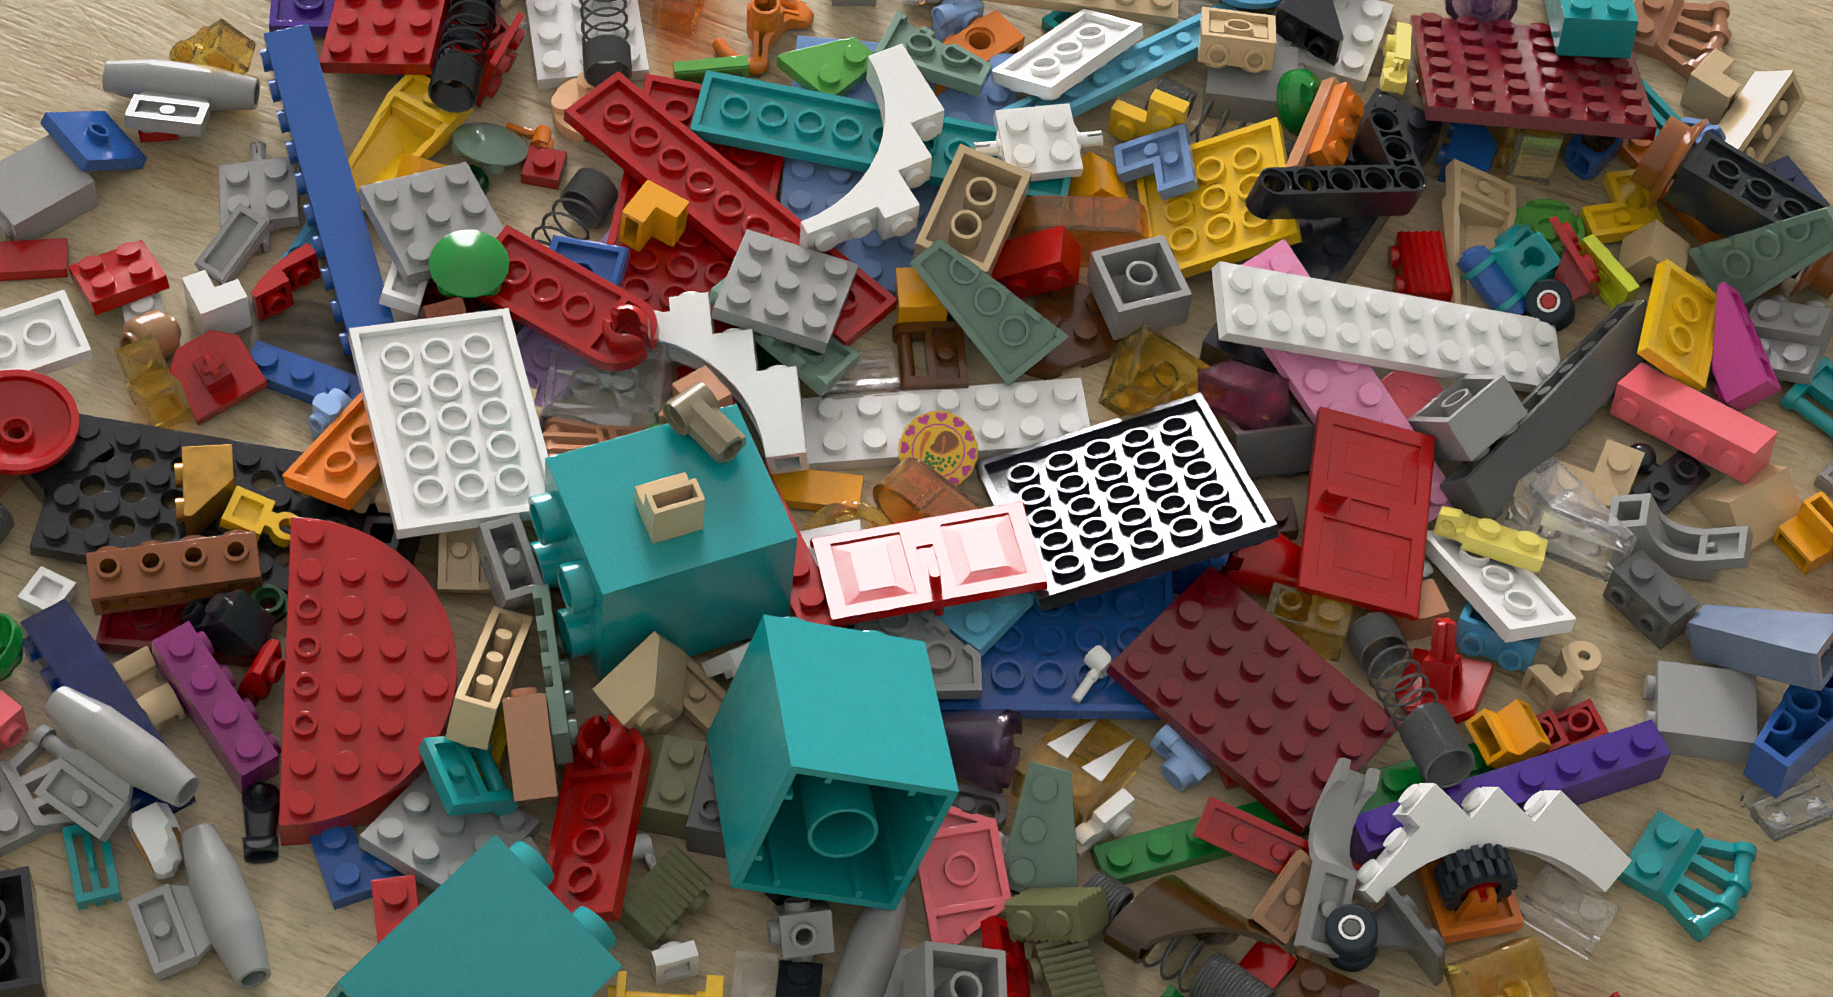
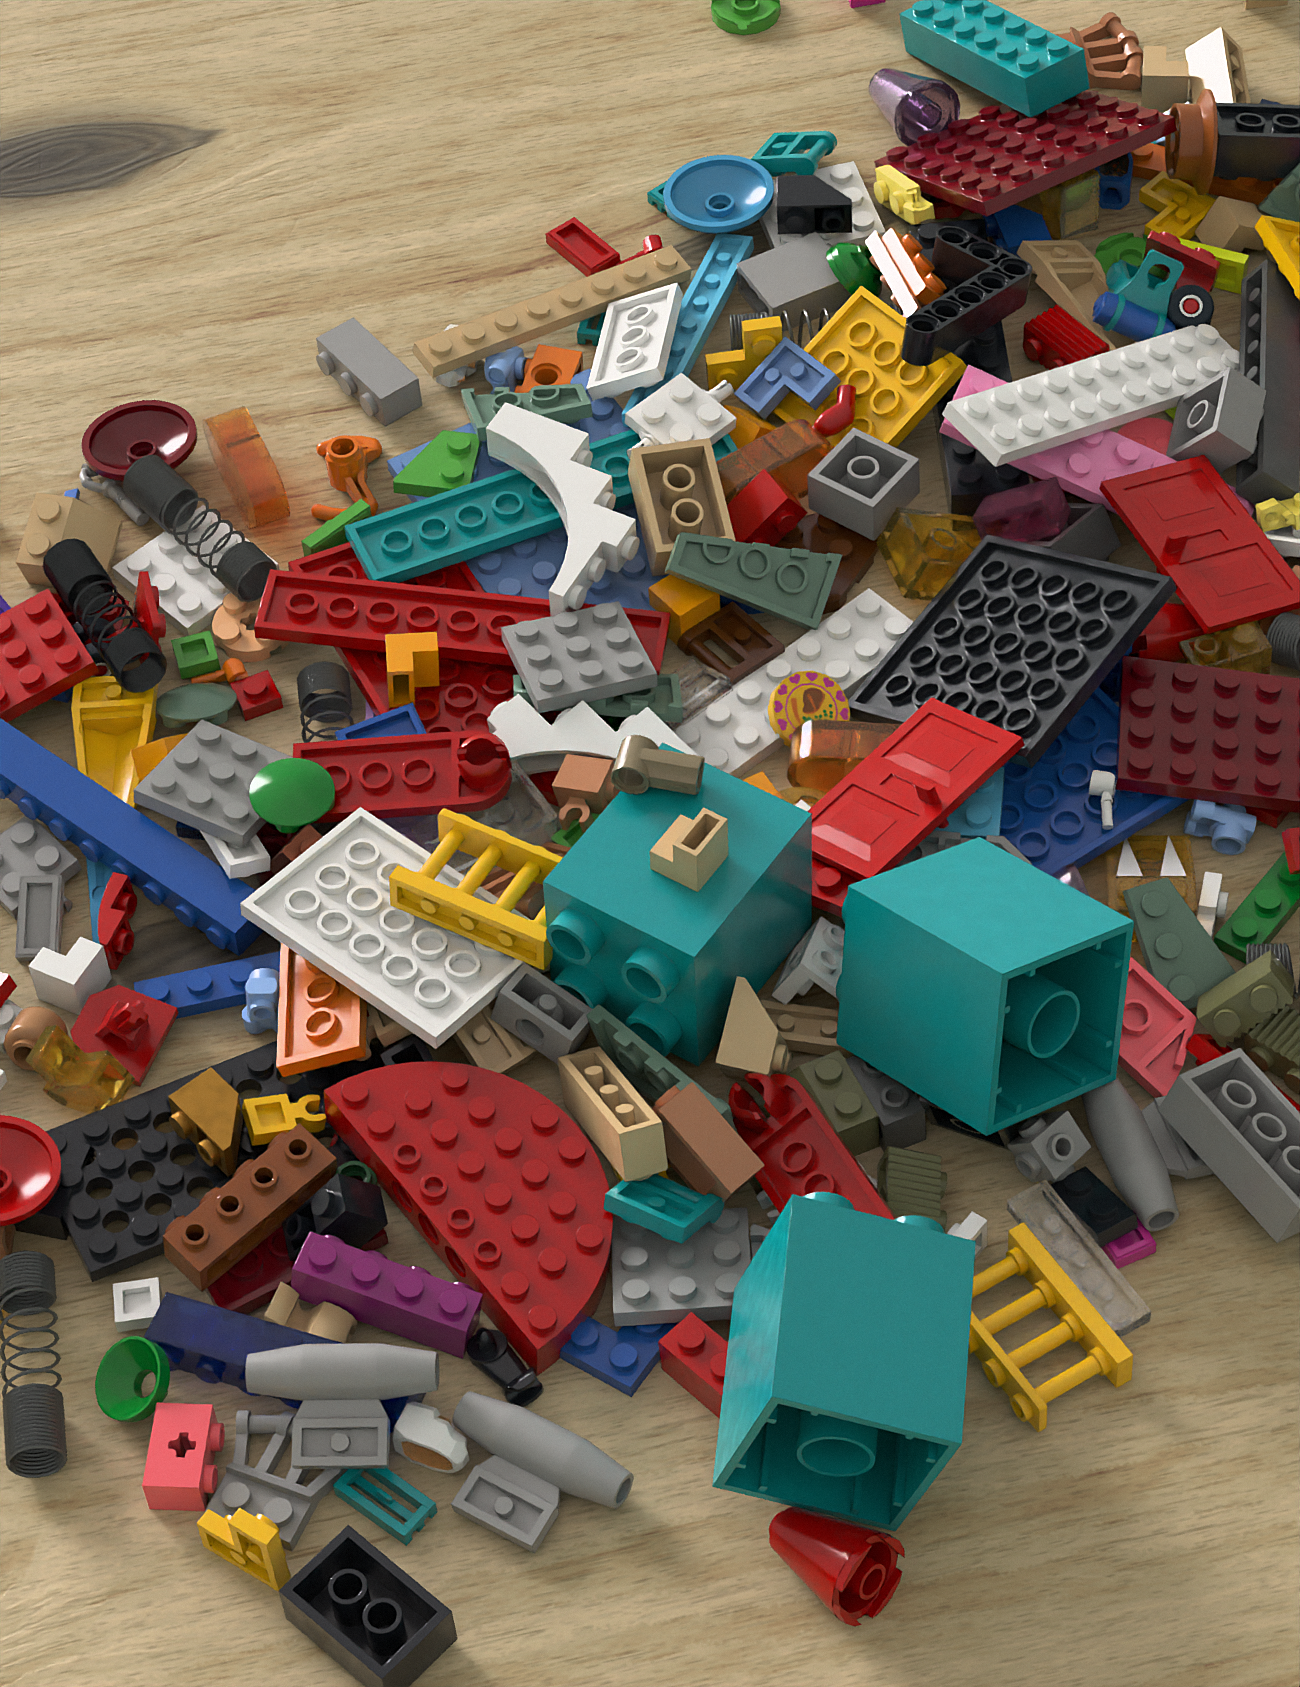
camera: 25 degrees left, 5 degrees down
red slope [237,638,285,708] -> none
tan plate [1198,7,1276,73] -> none
none -> bright green plate [171,630,221,679]
none -> yellow fence [389,808,563,970]
none -> red arm [814,385,857,438]

